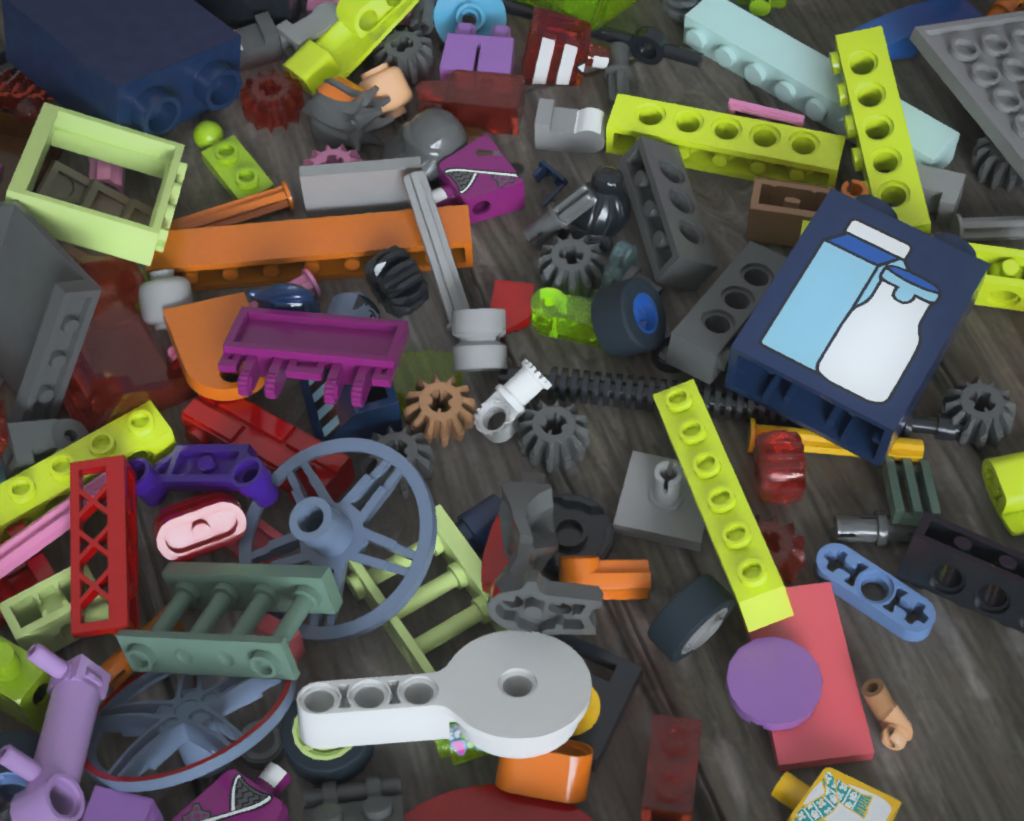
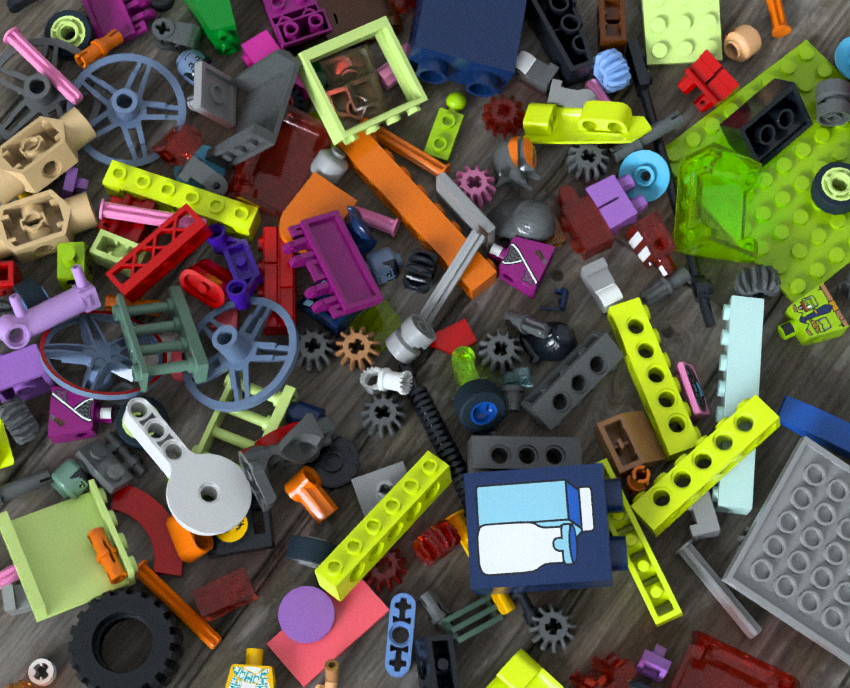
camera: 55 degrees right, 15 degrees up
light nougat head [358,62,413,119] -> none

